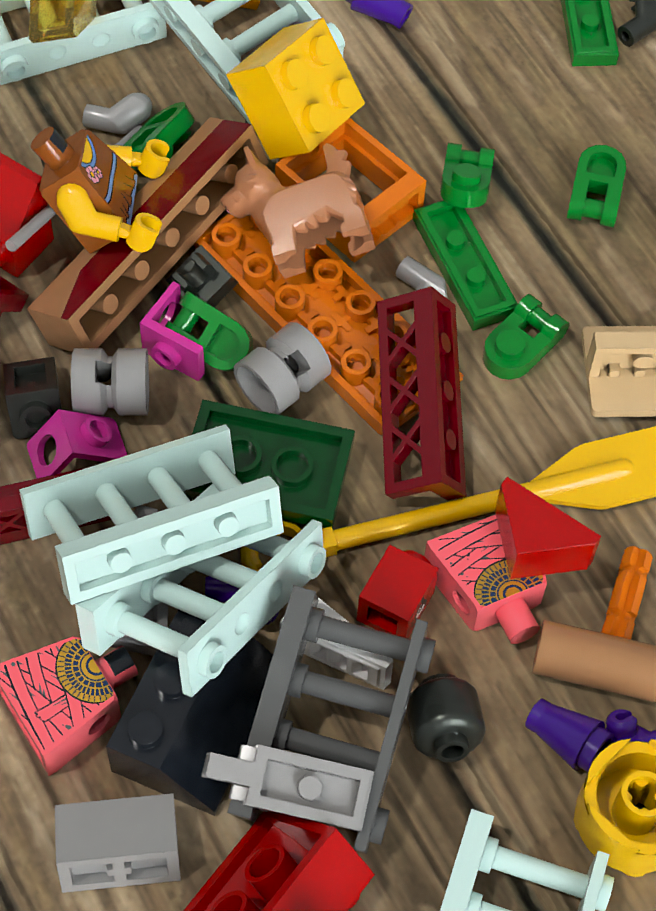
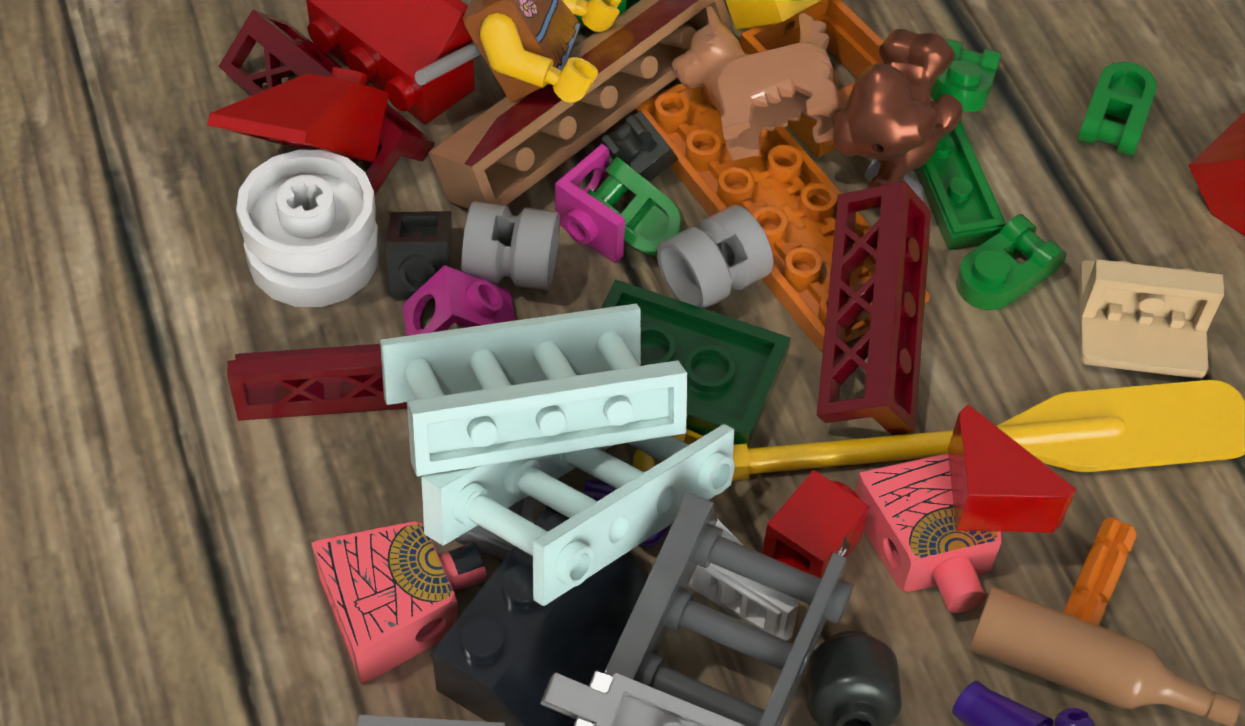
camera: 10 degrees right, 5 degrees down
none -> copper animal [833,29,963,188]

